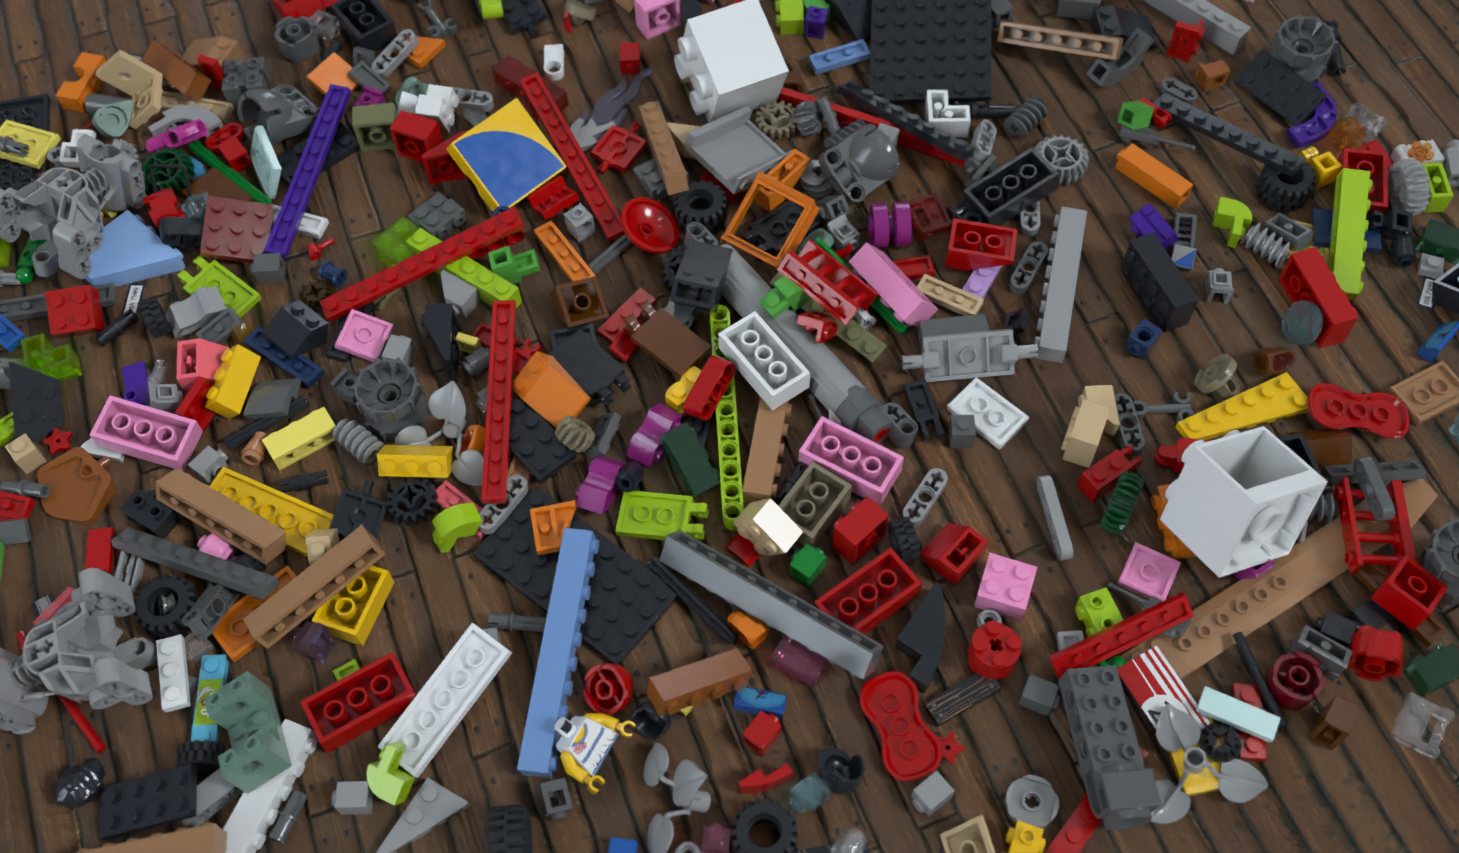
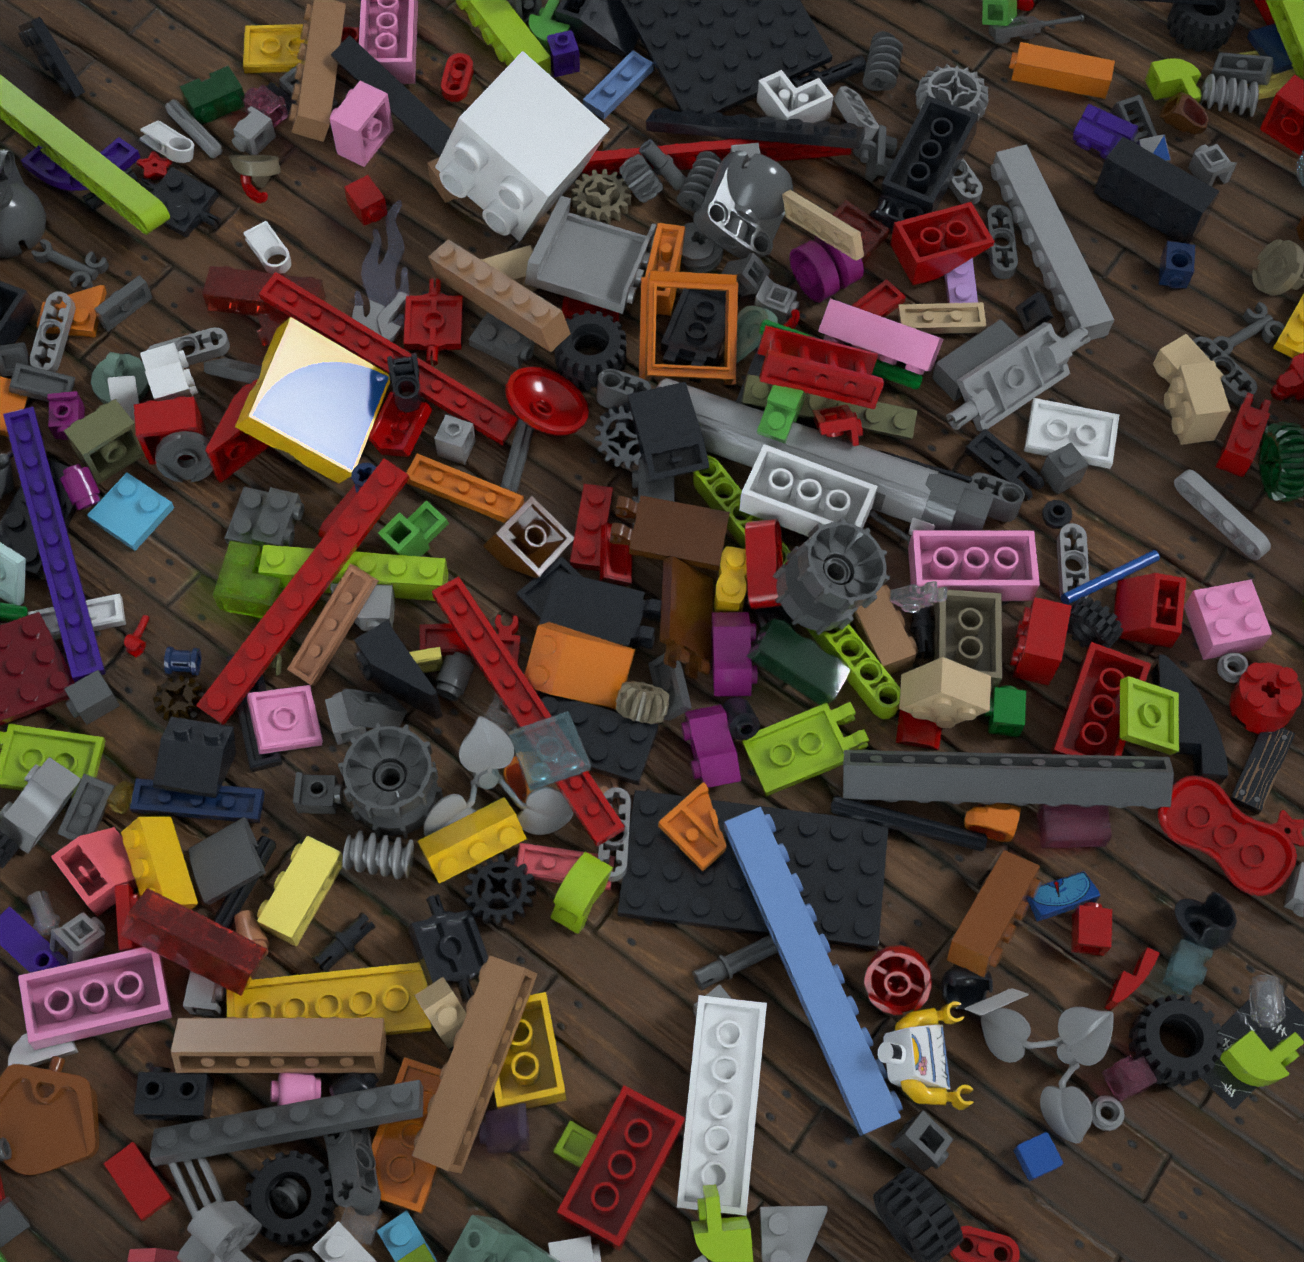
camera: 35 degrees left, 5 degrees up
none -> magenta brick [60,464,101,511]
none -> medium azure plate [87,472,174,551]
none -> dark grey plate [94,275,153,332]
none -> clear red brick [121,888,267,996]
none -> dark grey tile [155,431,213,482]
none -> nougat tile [287,563,379,686]
none -> dark grey slope [342,688,407,728]
none -> black piece [387,353,421,412]
none -> clear light blue plate [508,711,591,791]
none -> reddish brown tile [660,556,713,680]
none -> dark grey piece [773,518,890,635]
none -> tan tile [782,190,864,261]
none -> black piece [879,450,972,482]
none -> clear plate [890,581,948,613]
none -> white sticker [964,988,1029,1015]
none -> black plate [1042,500,1072,529]
none -> blue bar [1061,550,1160,605]
none -> lime plate [1120,676,1179,755]
none -> reddish brown rock [1159,92,1209,135]

